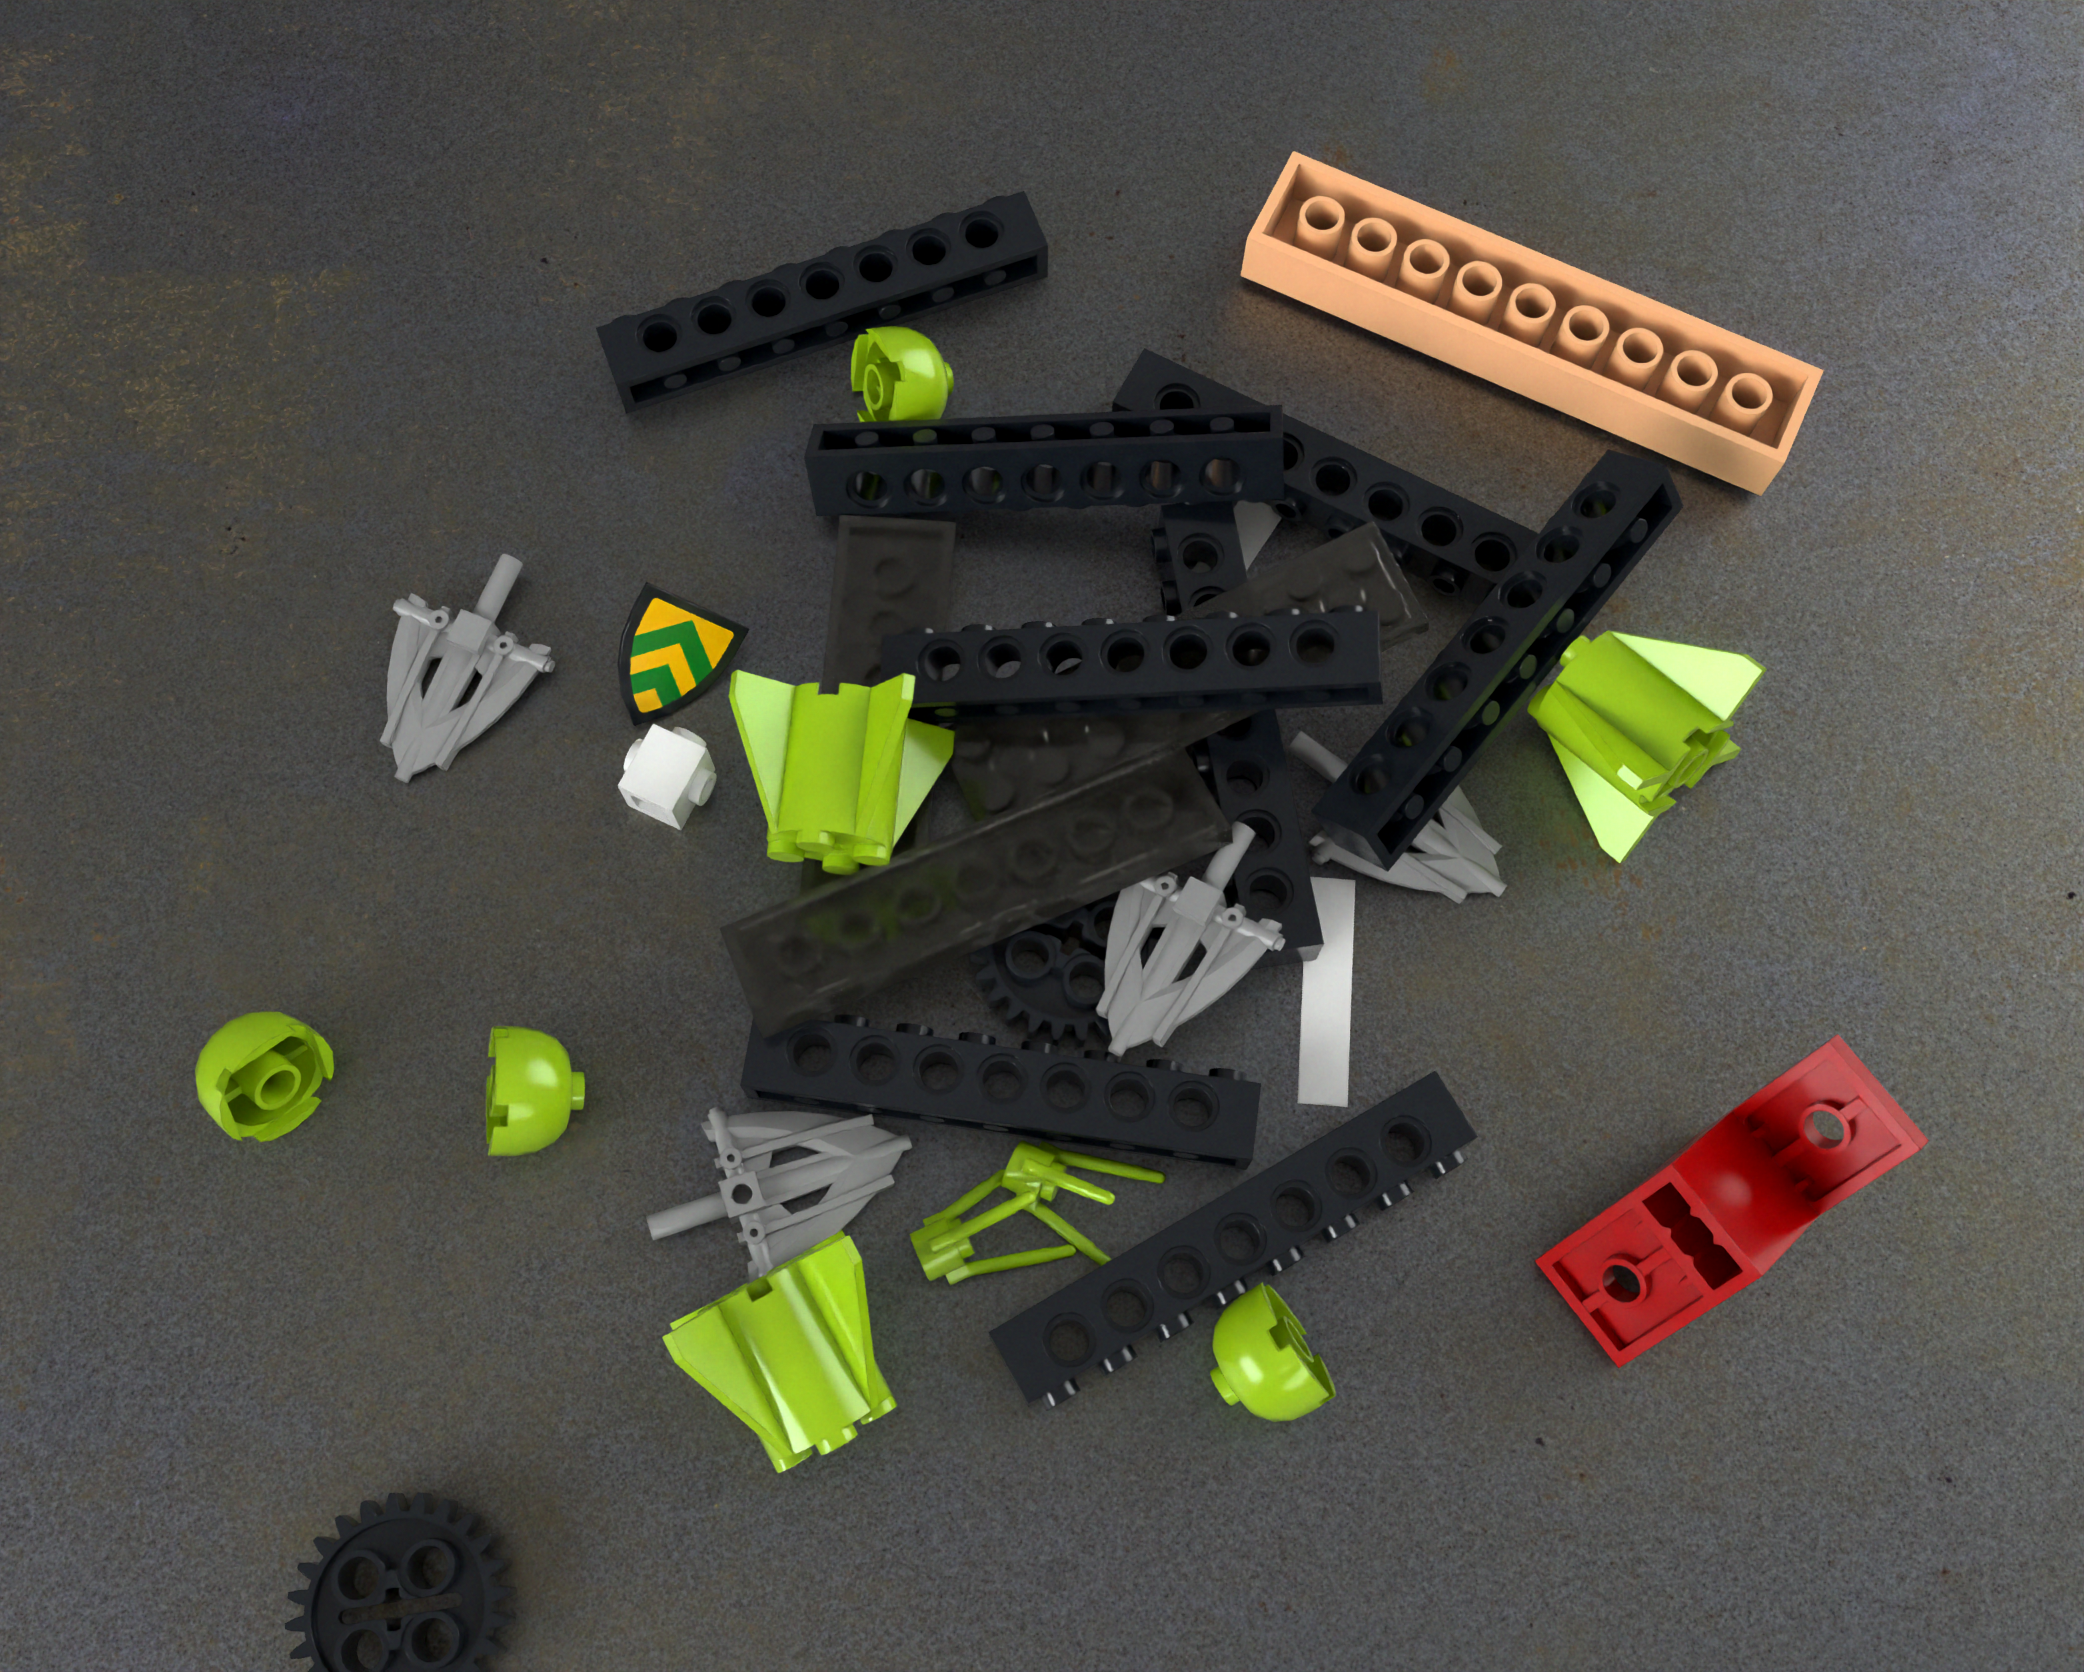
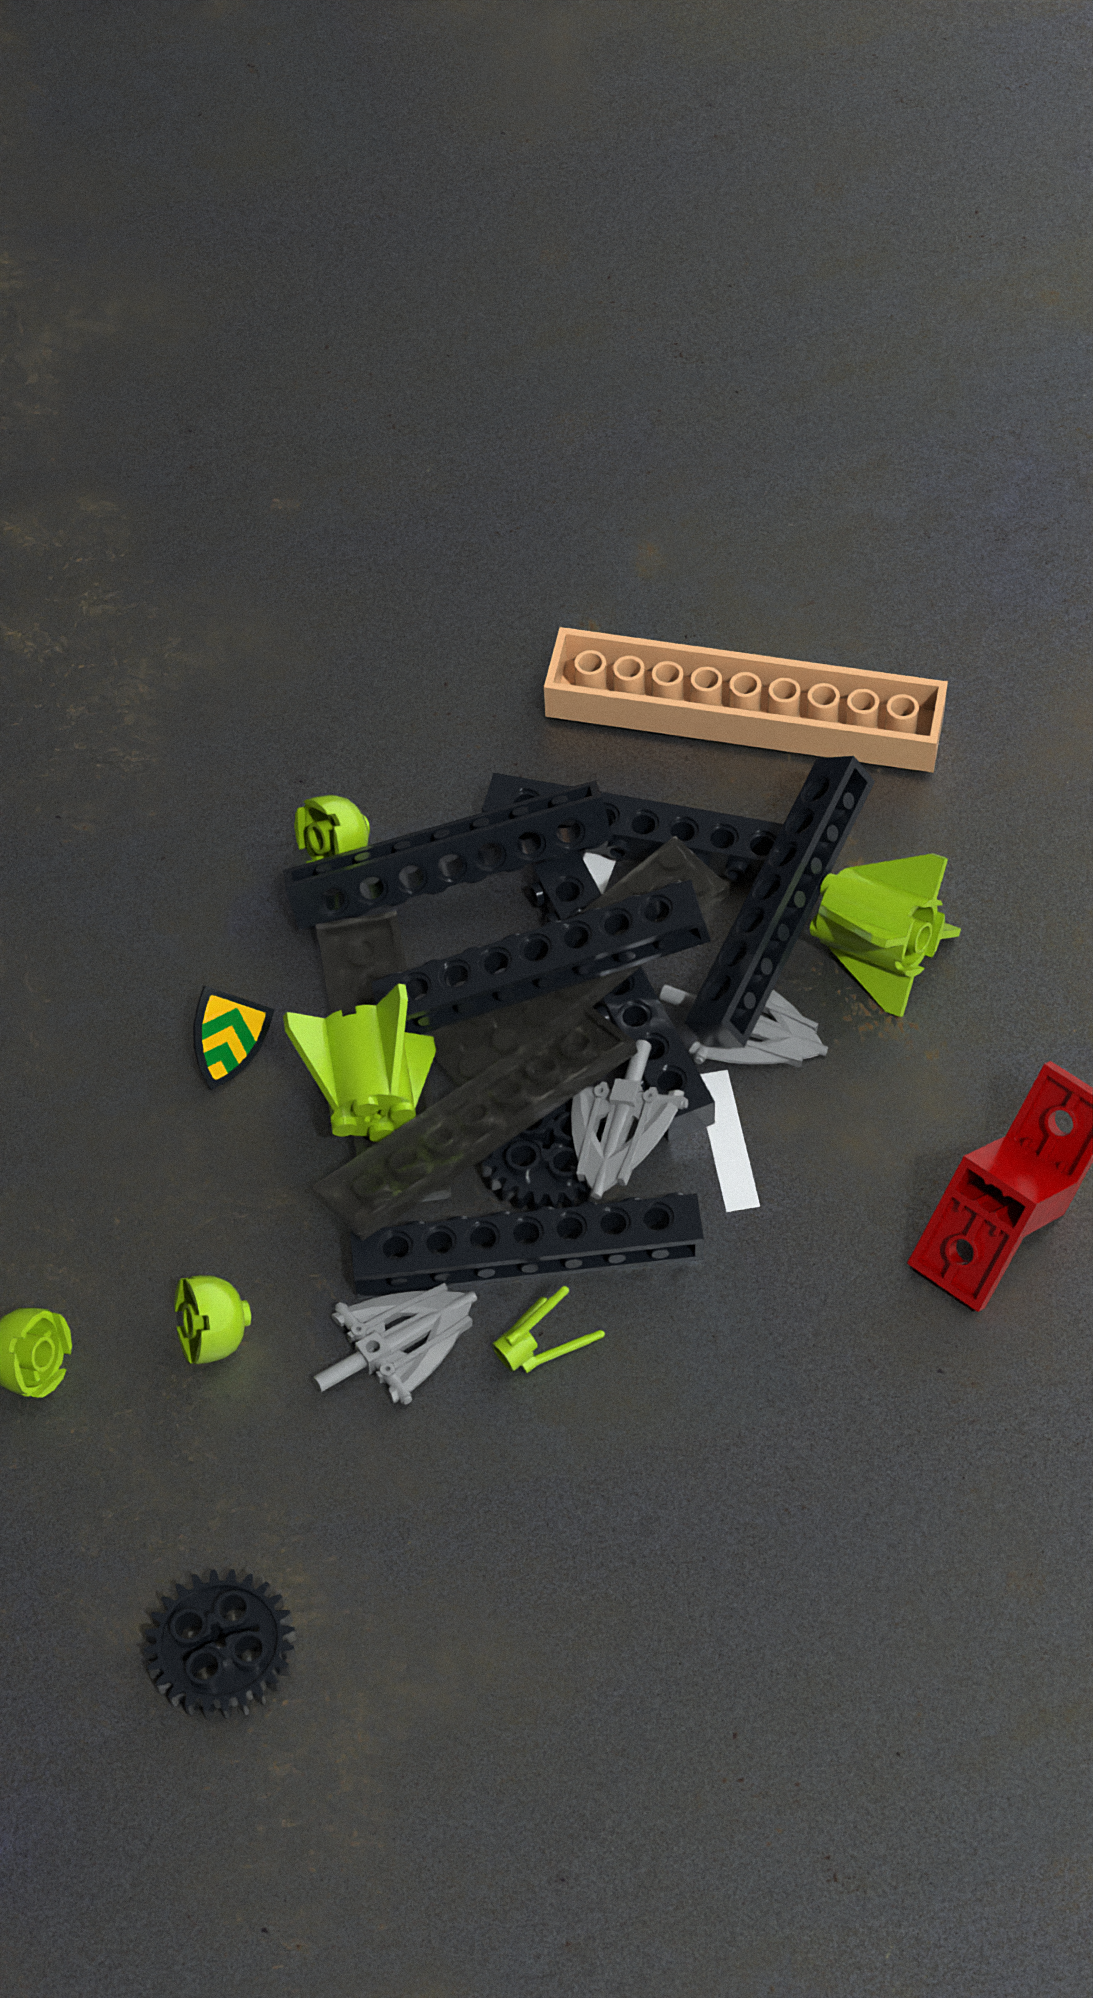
camera: 10 degrees left, 15 degrees down
light grey bar [380,554,555,783] -> none
black brick [596,191,1048,414] -> none
white brick [618,724,717,830] -> none
lime brick [662,1230,898,1473] -> none
black brick [989,1070,1478,1411] -> none
lime plant [1001,1140,1166,1266] -> none
lime cylinder [1210,1282,1336,1422] -> none

